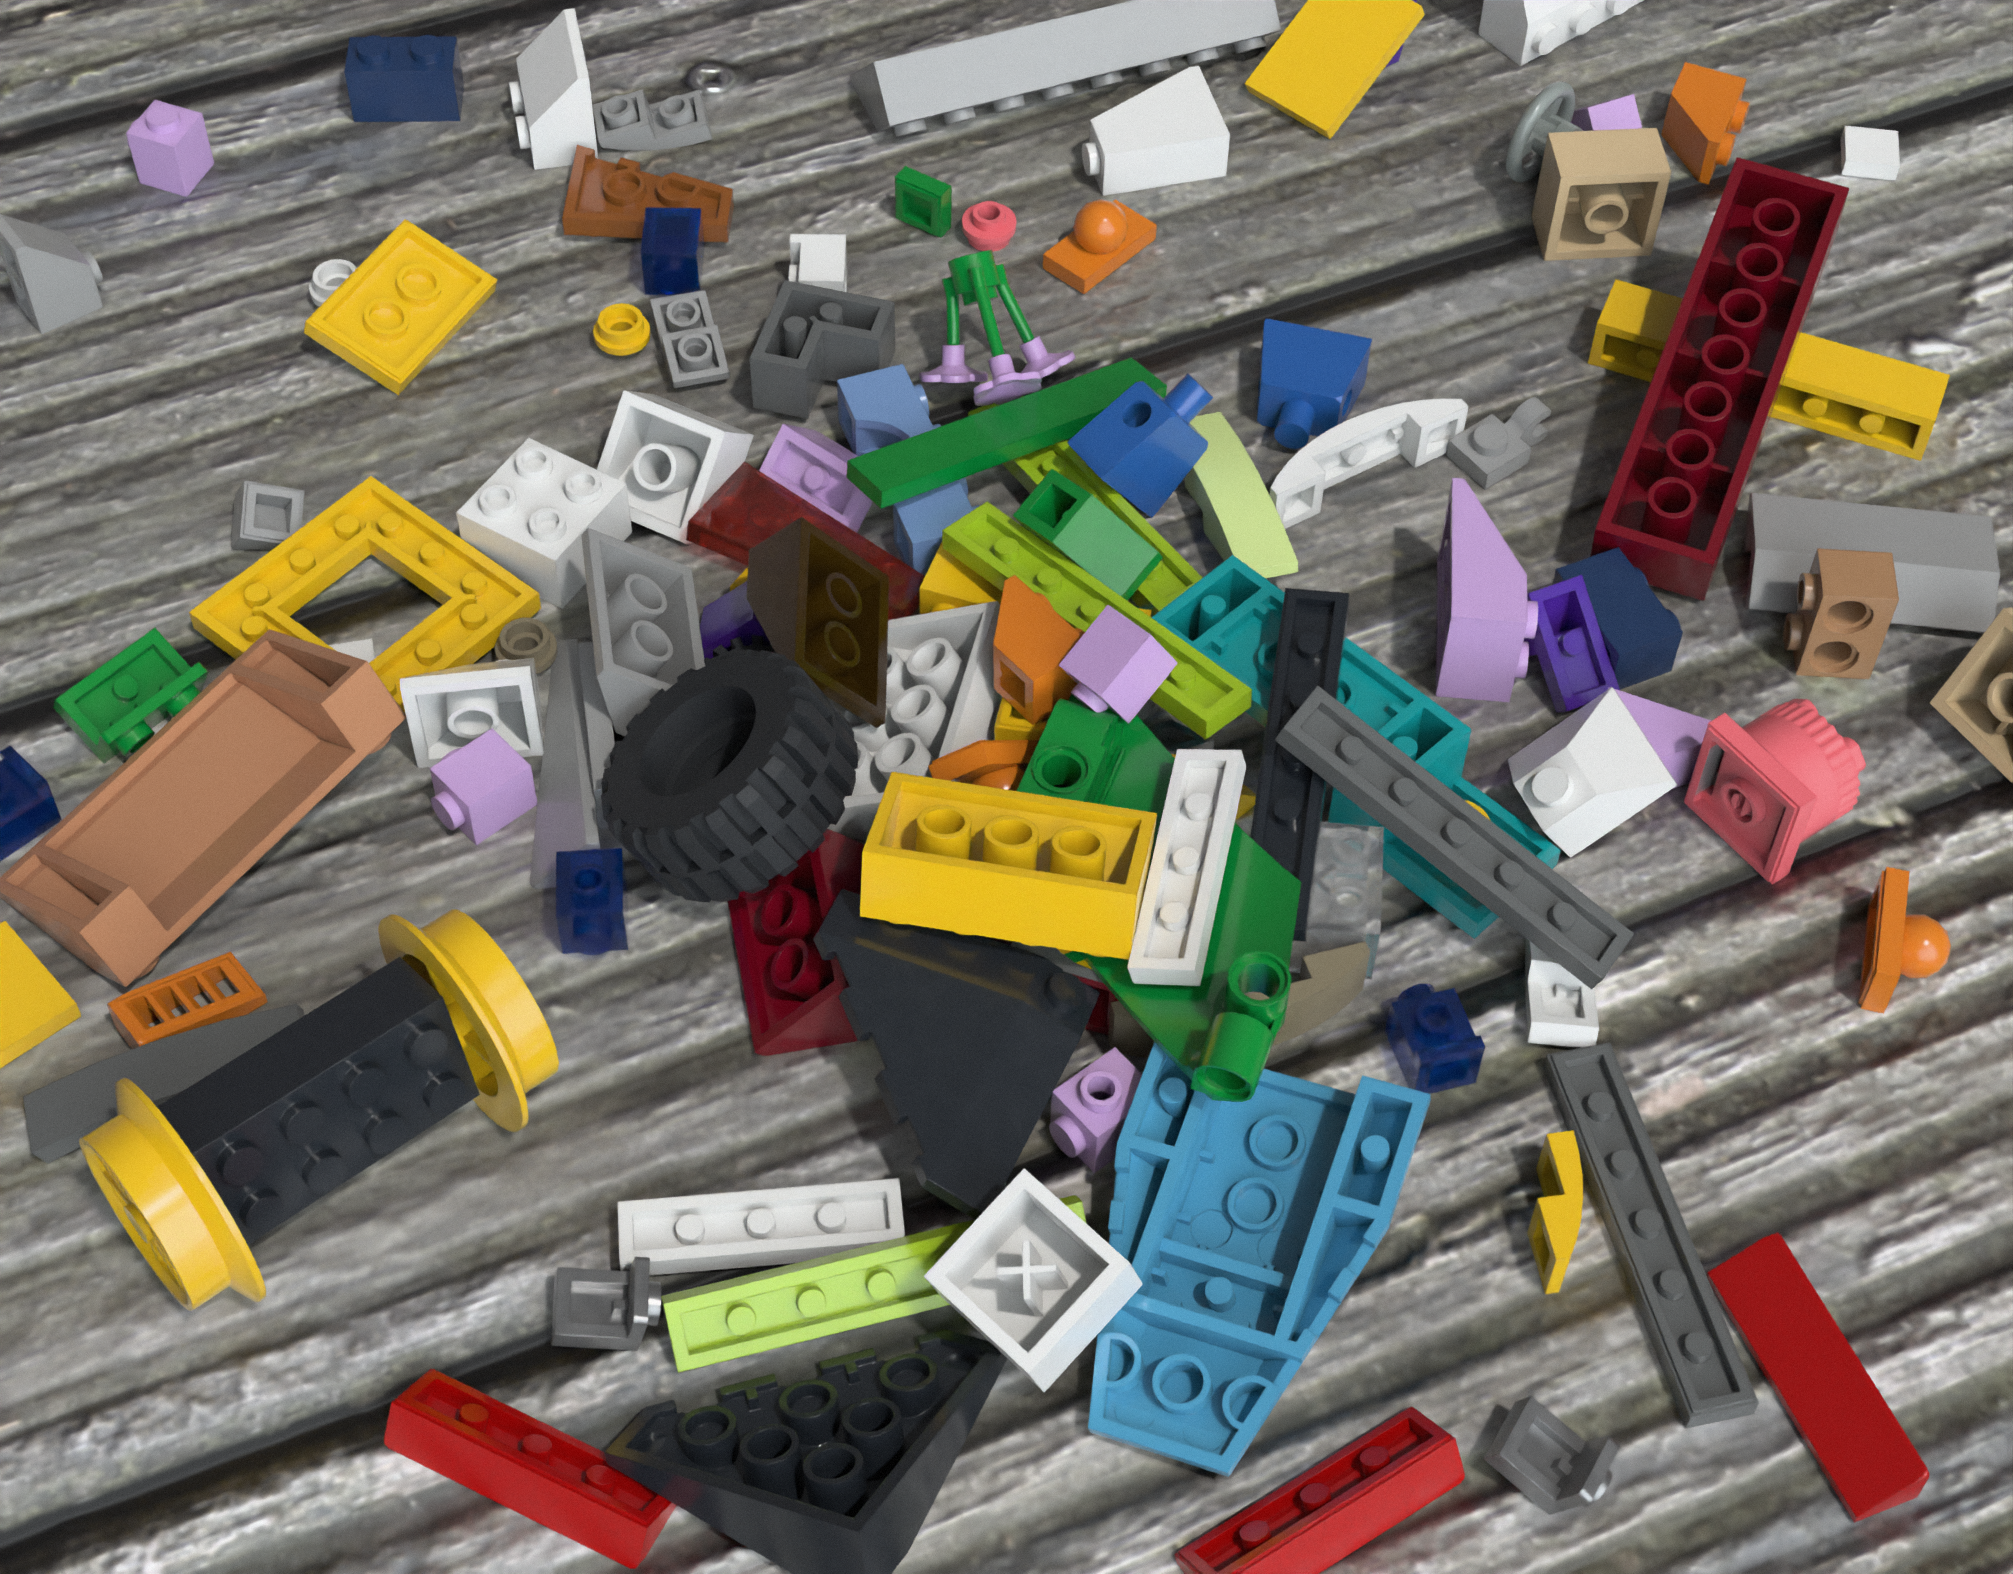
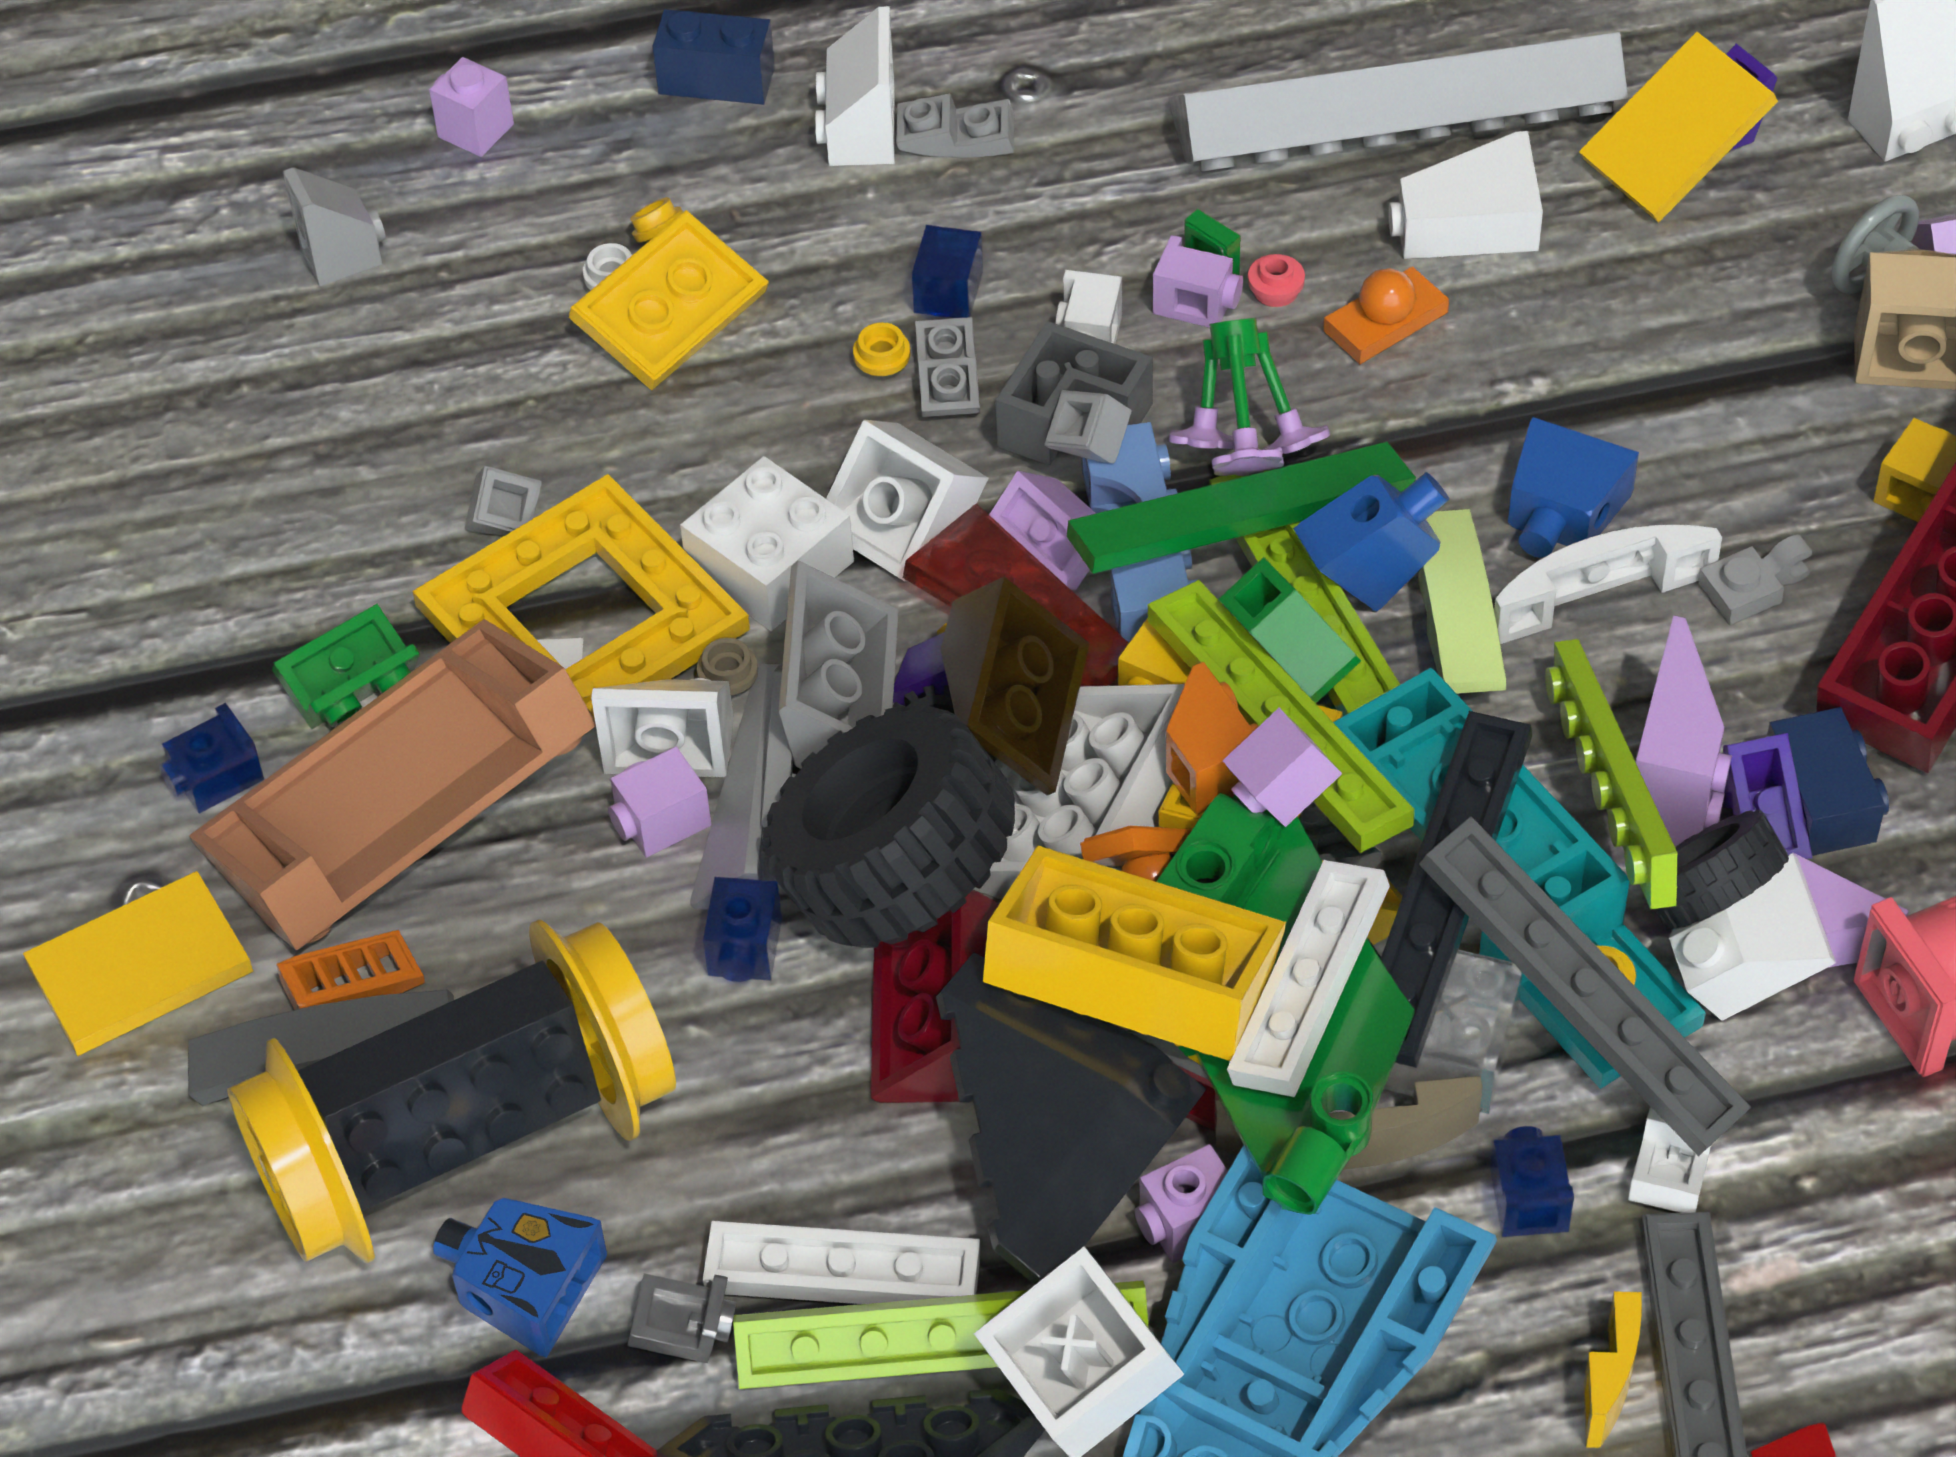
camera: 15 degrees right, 0 degrees up
dark orange wing [562,145,734,243] -> none
none -> blue torso [433,1198,607,1358]
none -> yellow plate [630,197,683,243]
none -> light grey slope [1044,390,1132,463]
none -> lavender brick [1153,235,1243,328]
none -> lime plate [1545,639,1678,909]
none -> black tyre [1654,810,1789,929]

